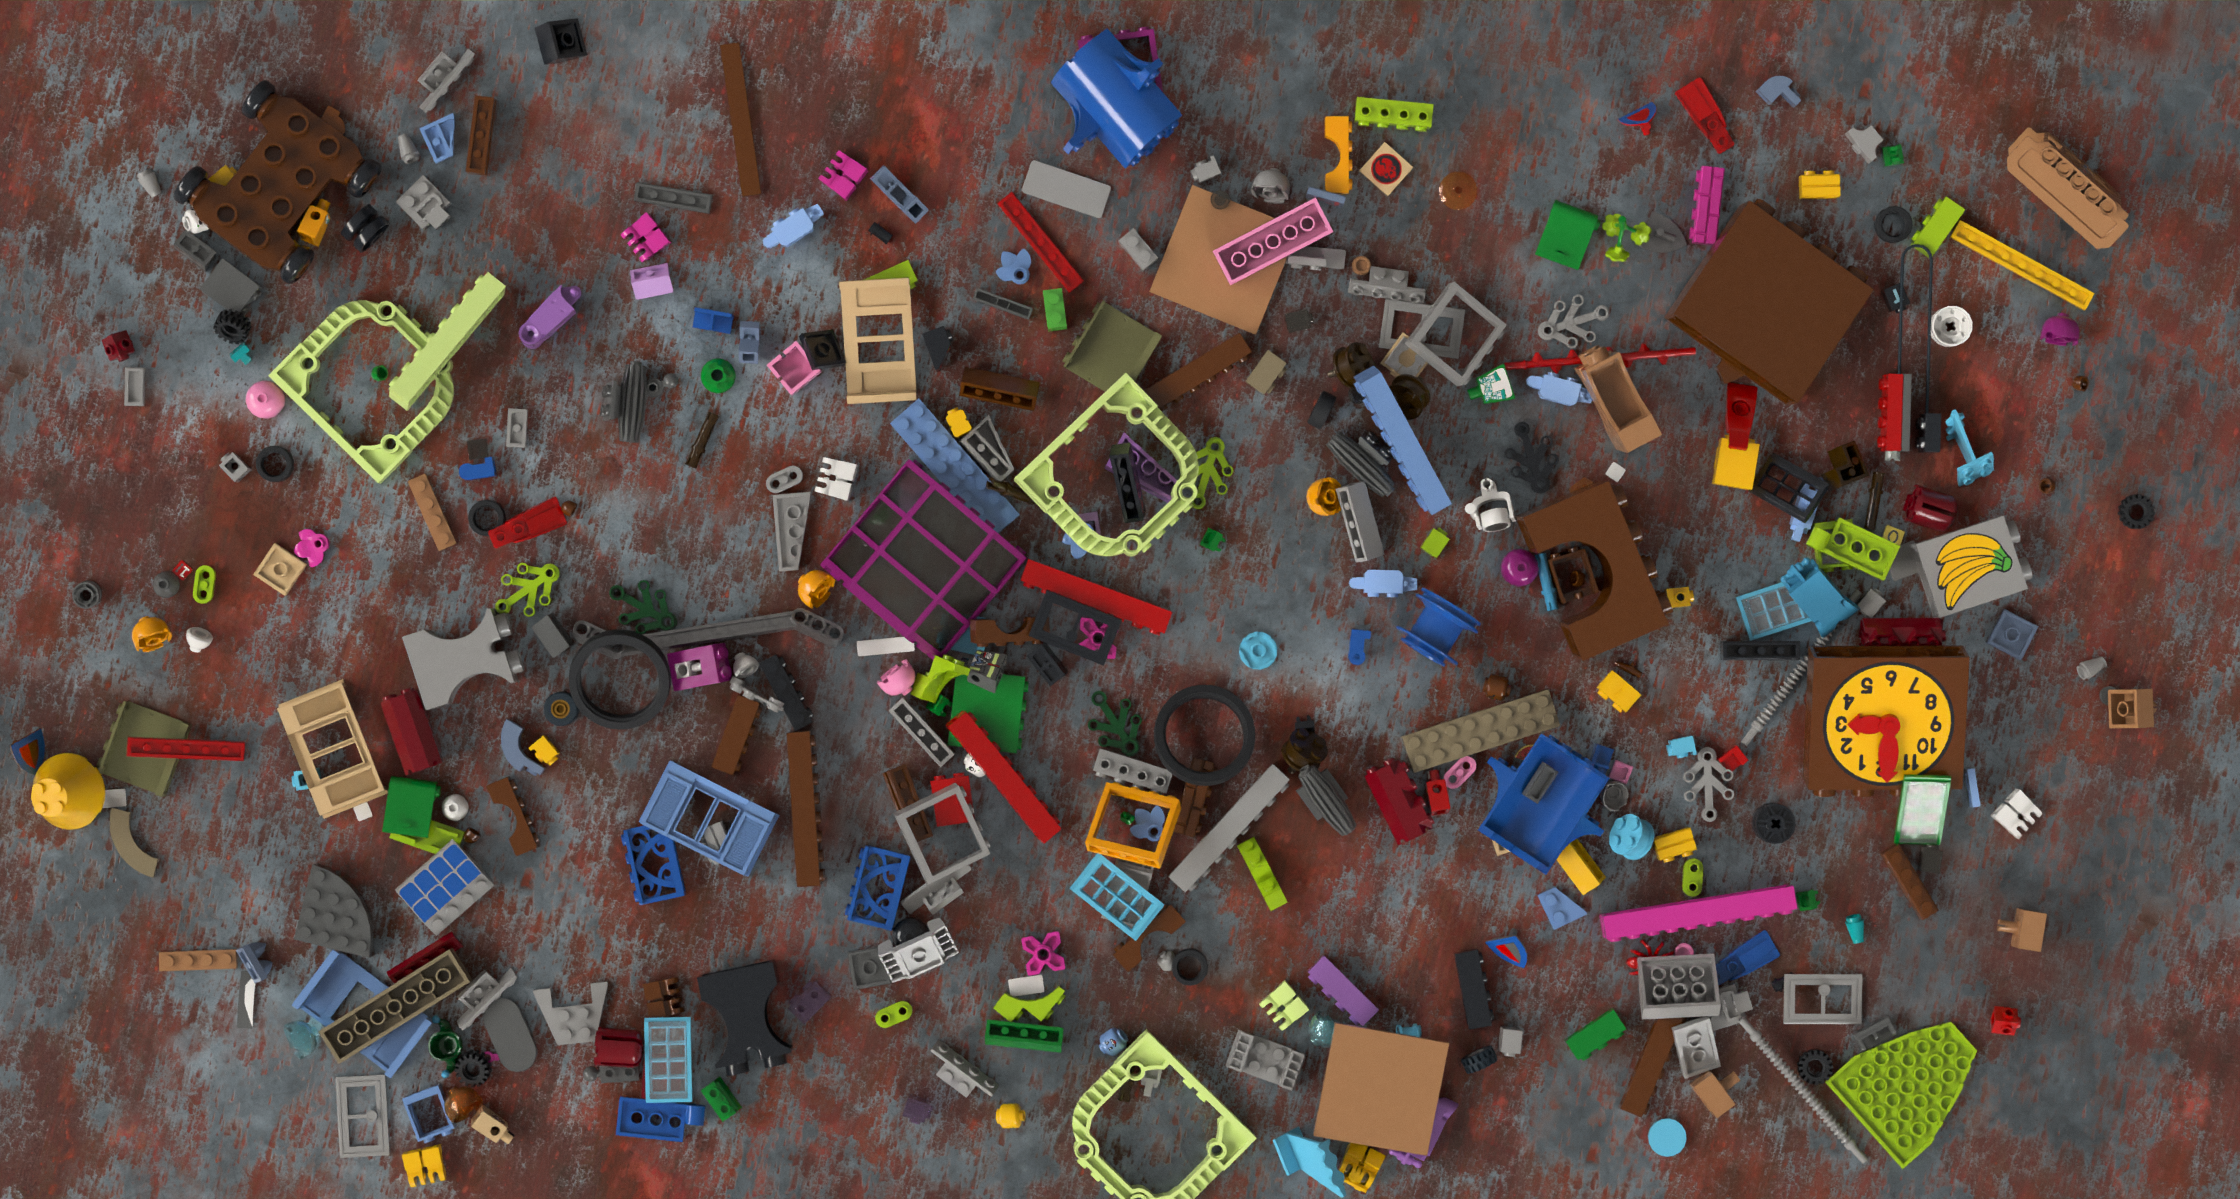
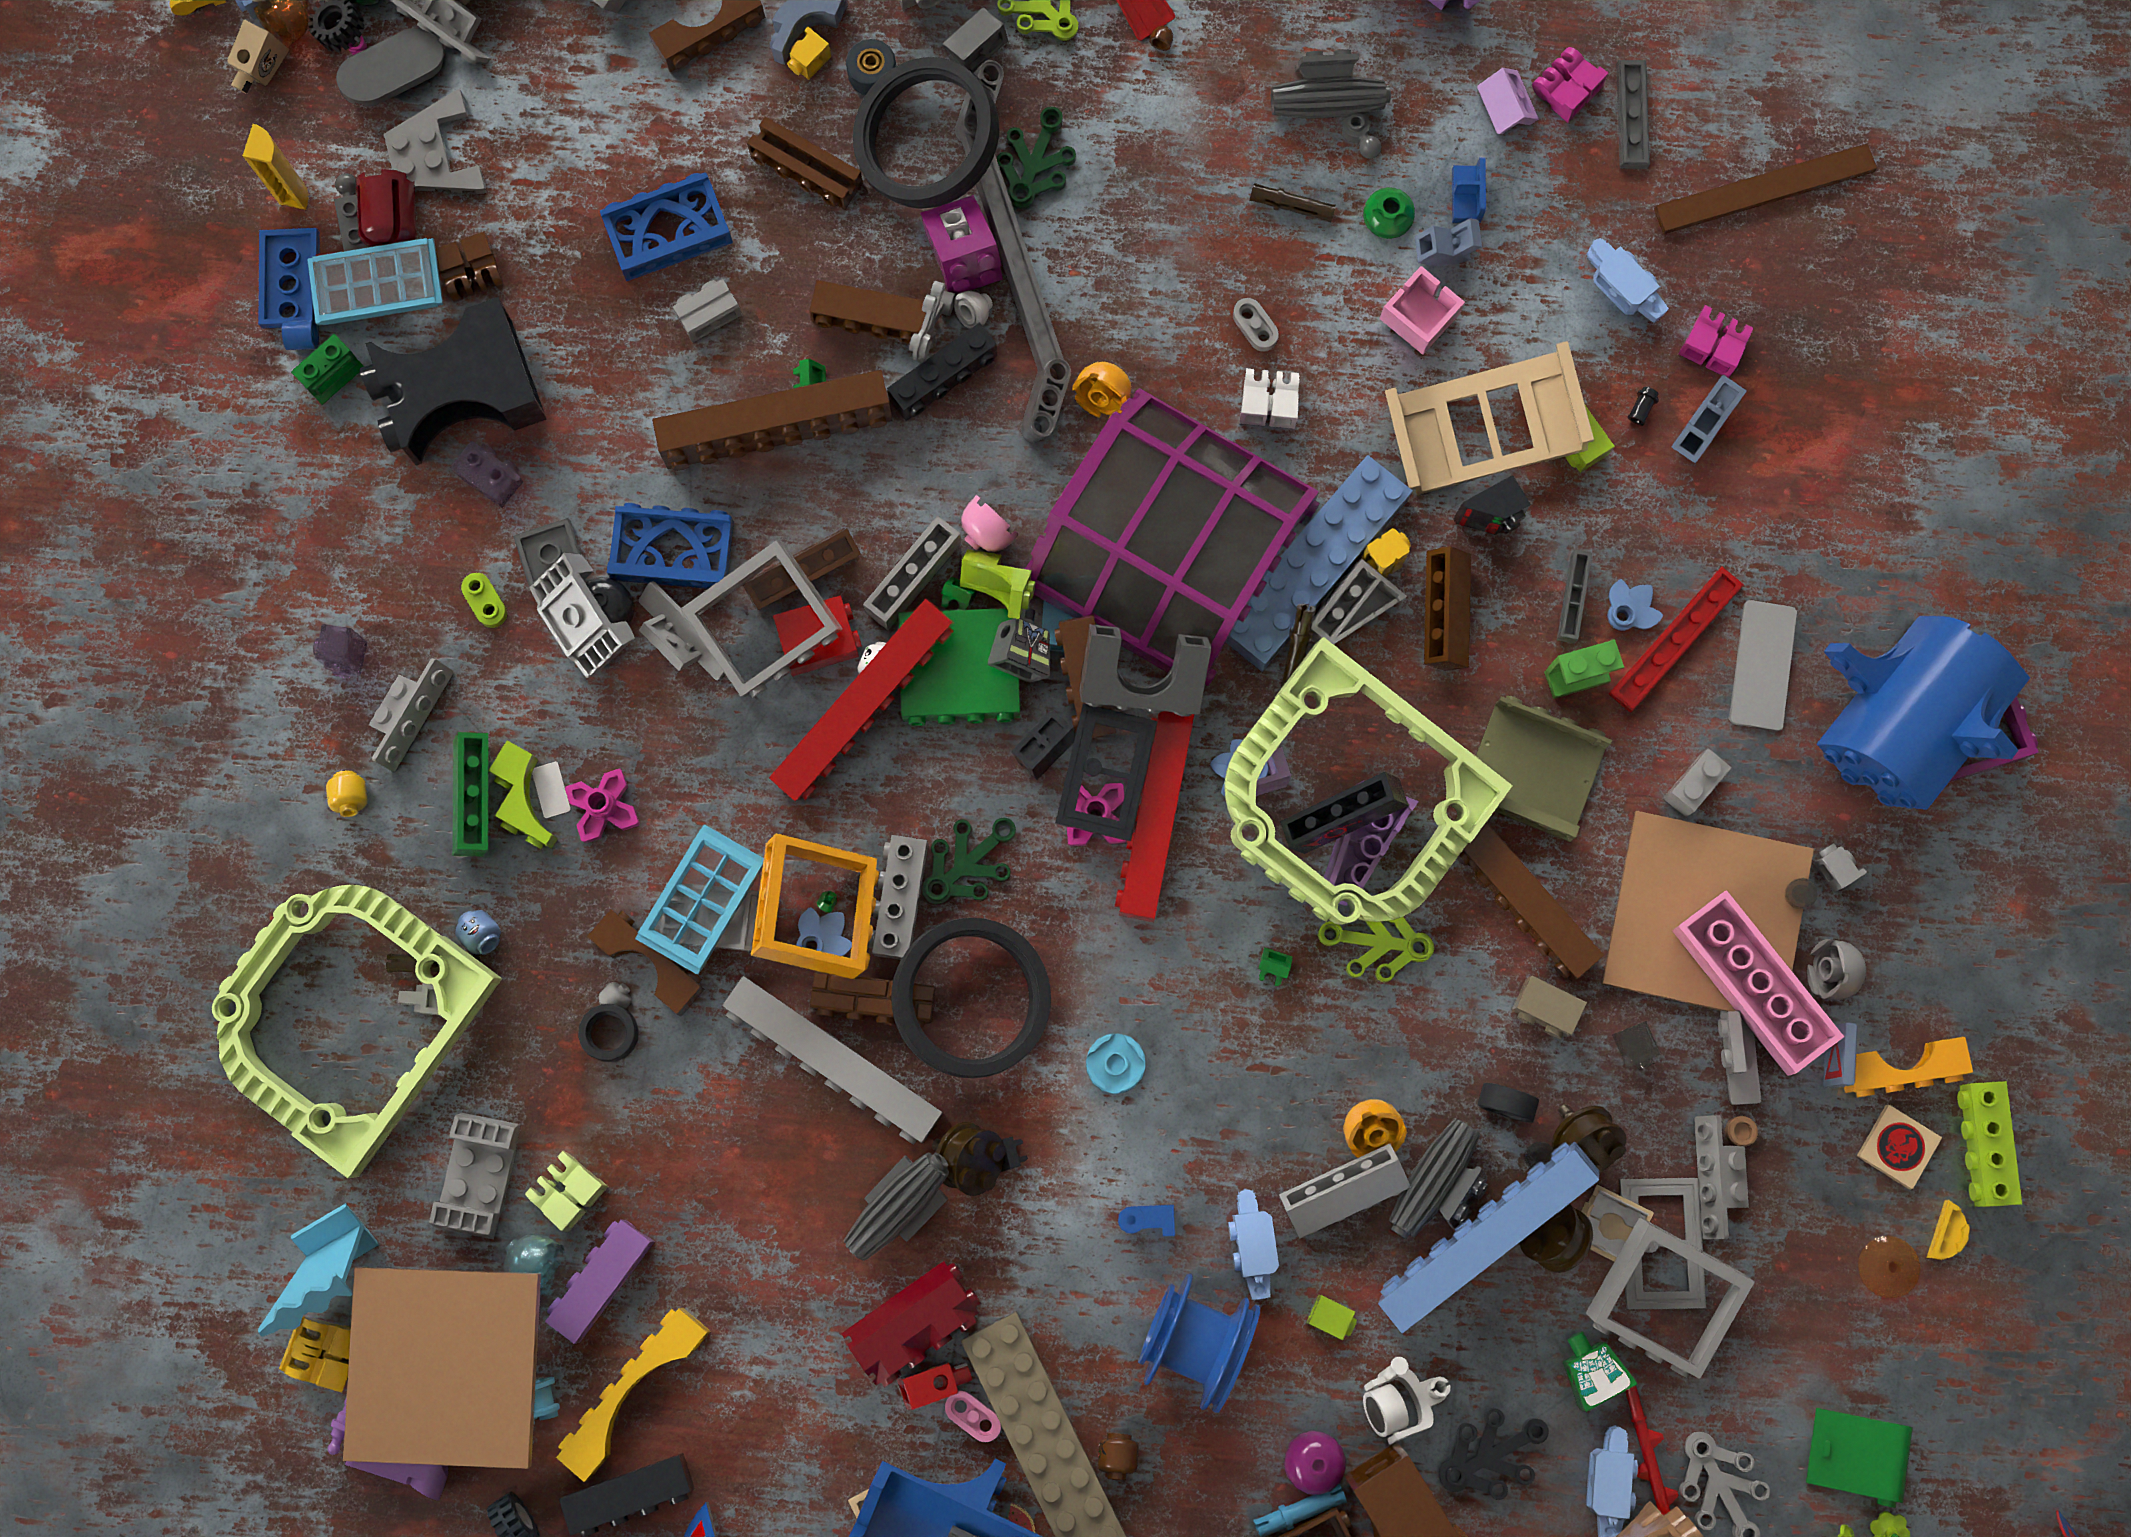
camera: 80 degrees right, 10 degrees down
medium blue piece [639,760,780,877] -> none
light grey wing [773,492,811,572] -> none
black tile [799,329,846,370] -> none
white sticker [857,637,915,656] -> none
lime arch [1237,837,1288,911] -> none
none -> yellow brick [243,124,309,210]
none -> yellow arch [556,1308,711,1482]
none -> reddish brown brick [747,116,863,210]
none -> green tile [793,358,826,388]
none -> dark grey arch [1079,624,1211,716]
none -> yellow tile [1926,1200,1970,1260]

